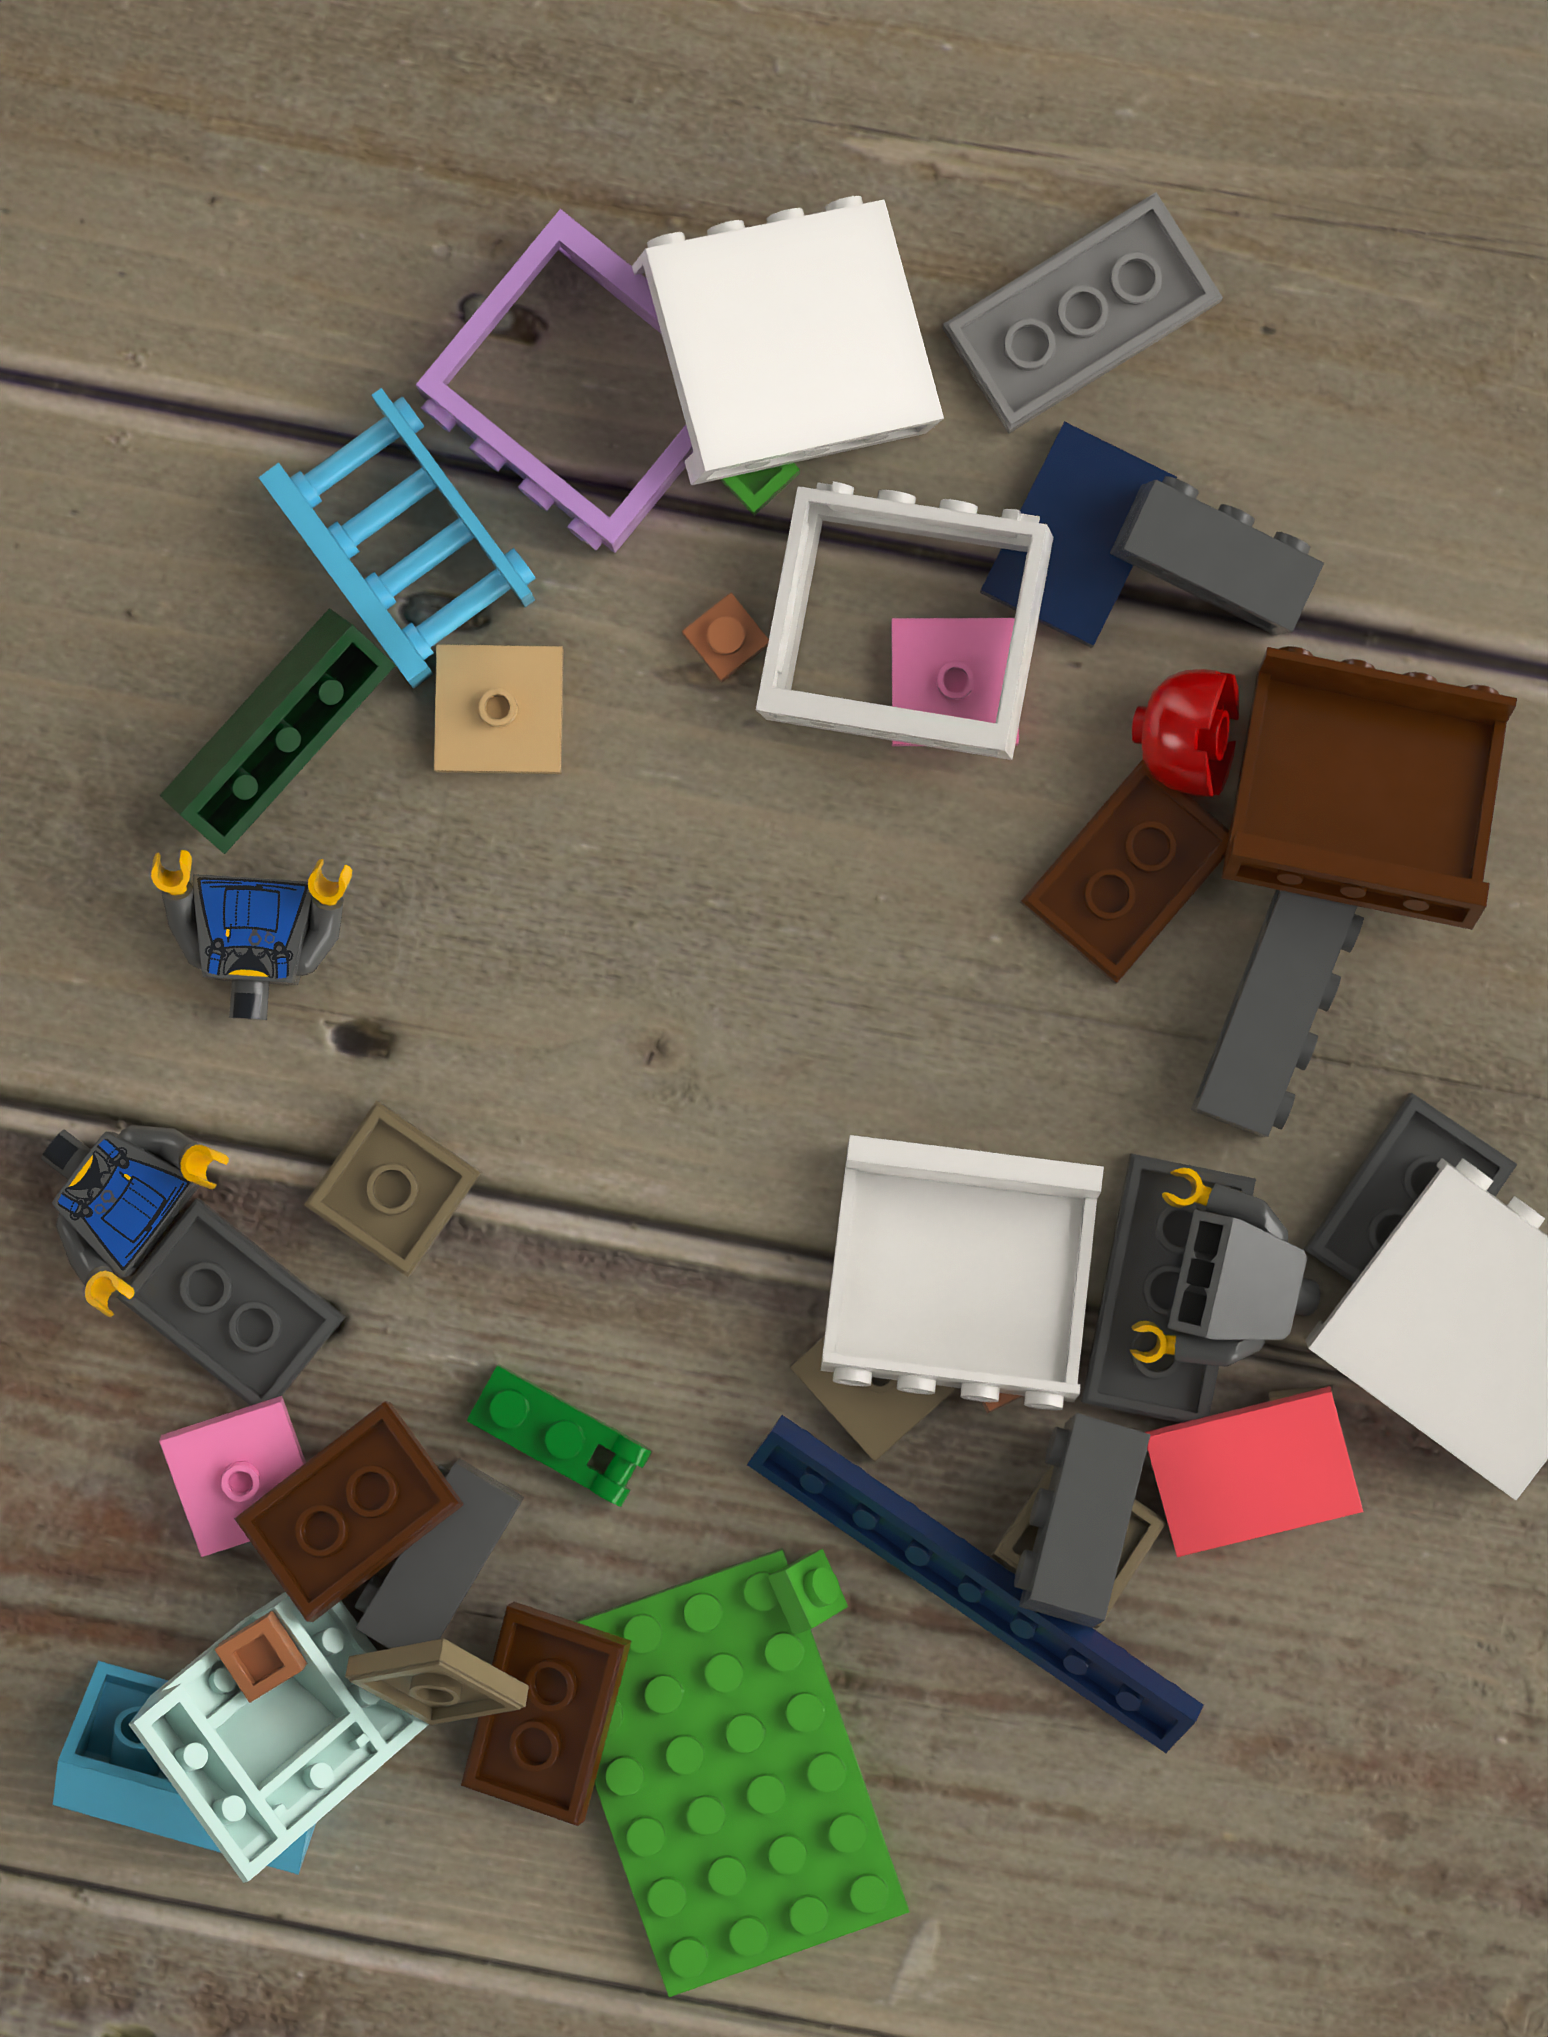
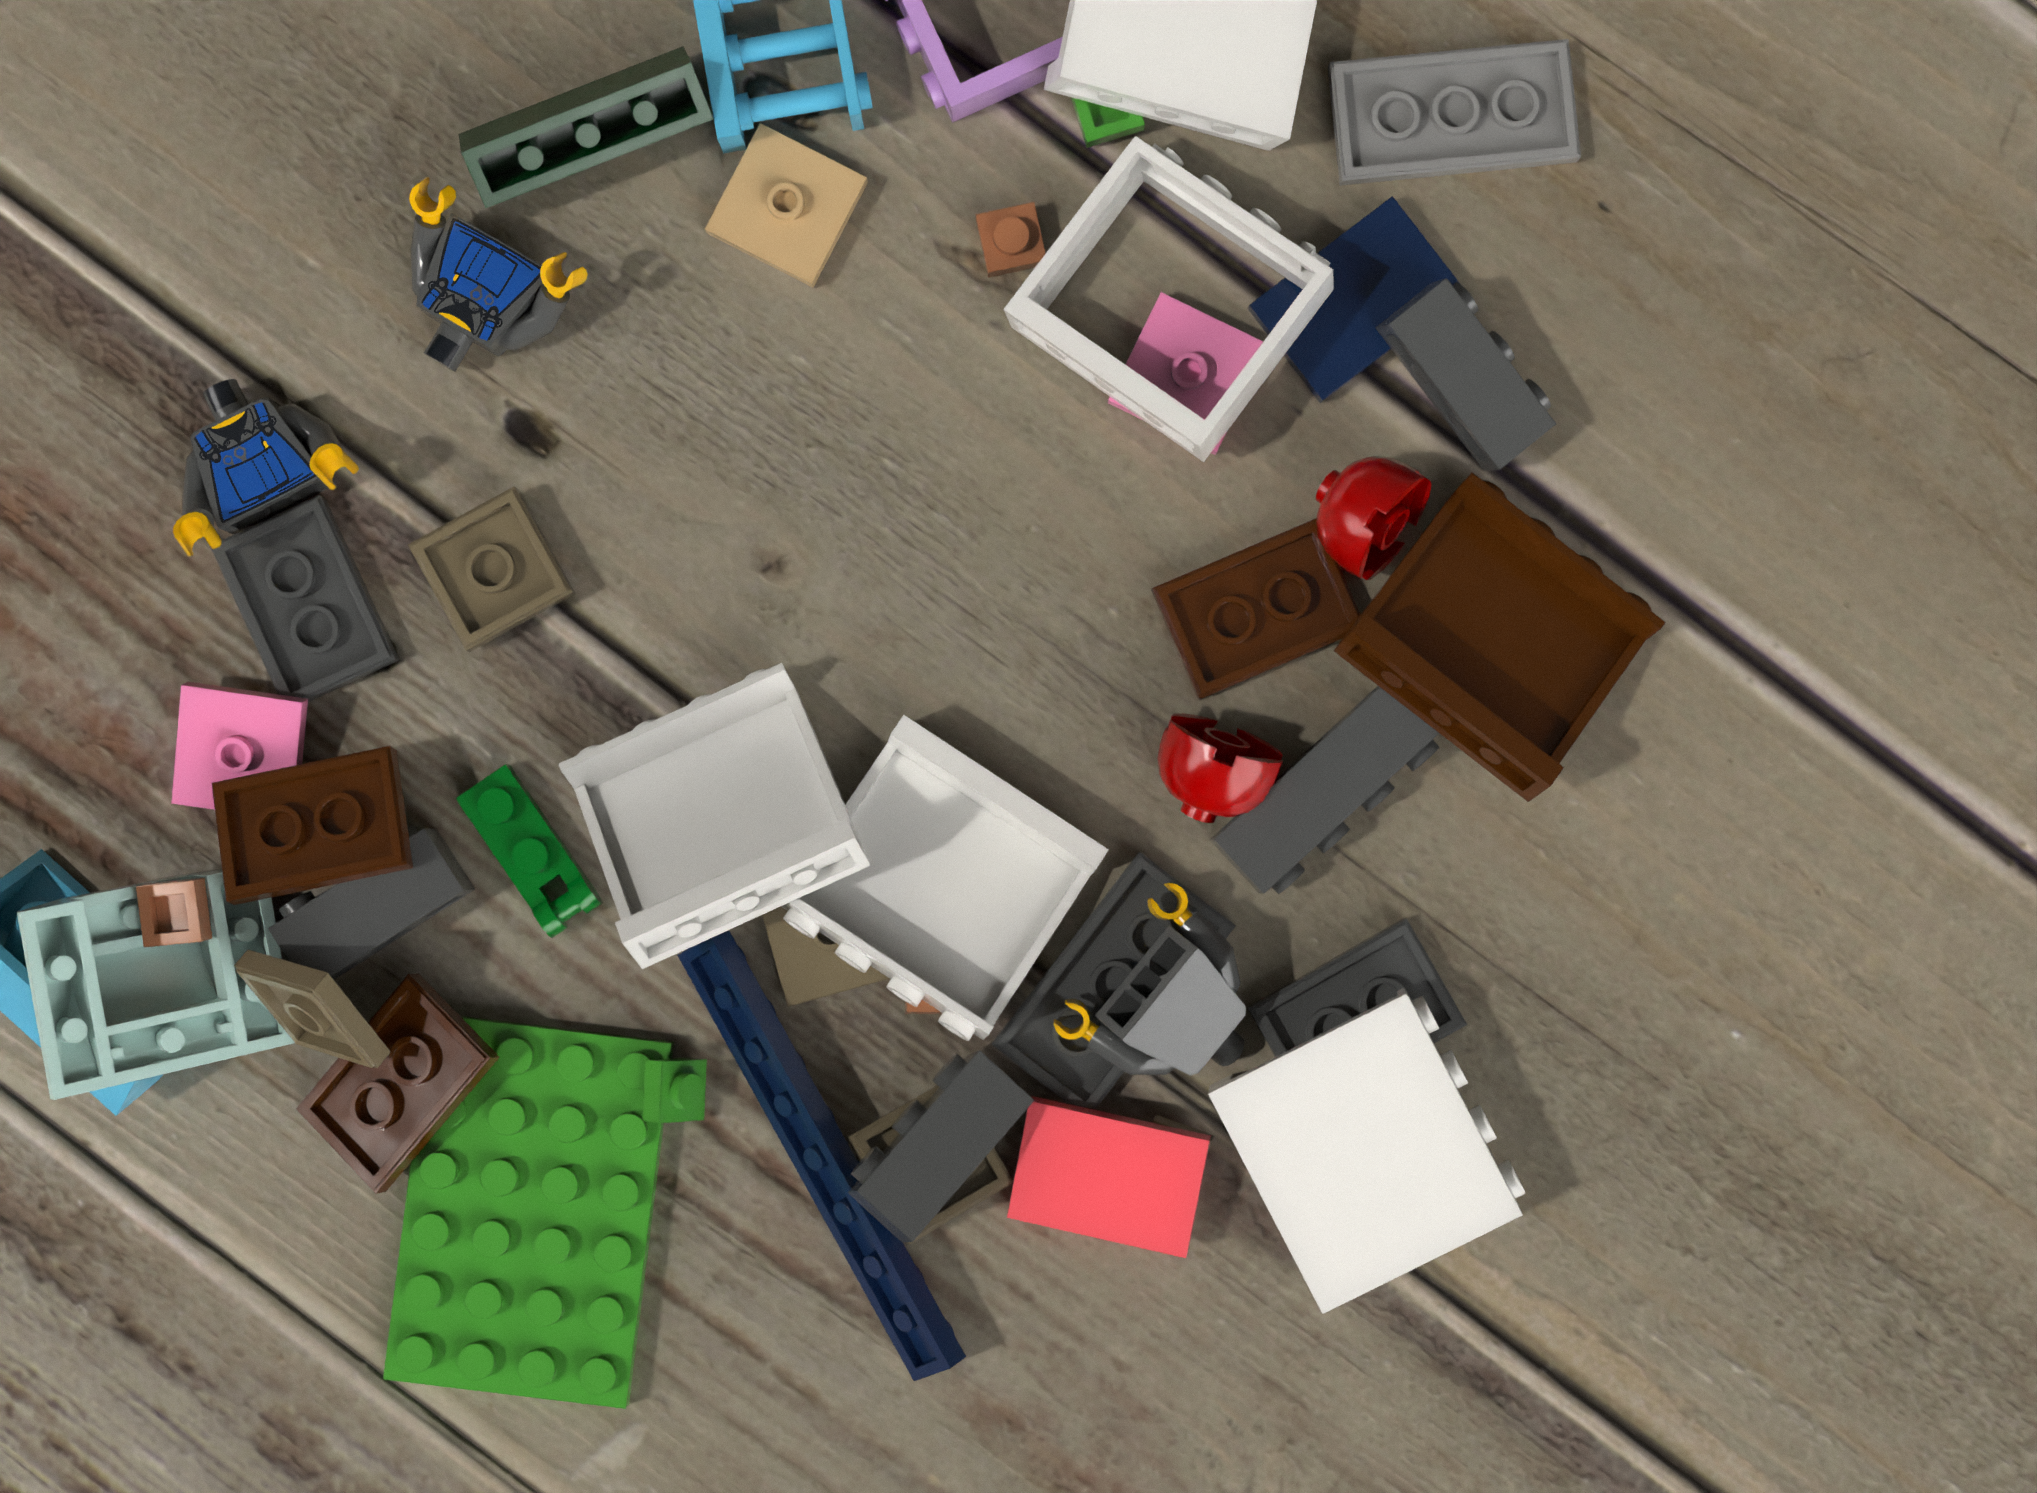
camera: 20 degrees right, 0 degrees up
none -> white panel [559,663,871,969]
none -> red cylinder [1157,713,1283,823]

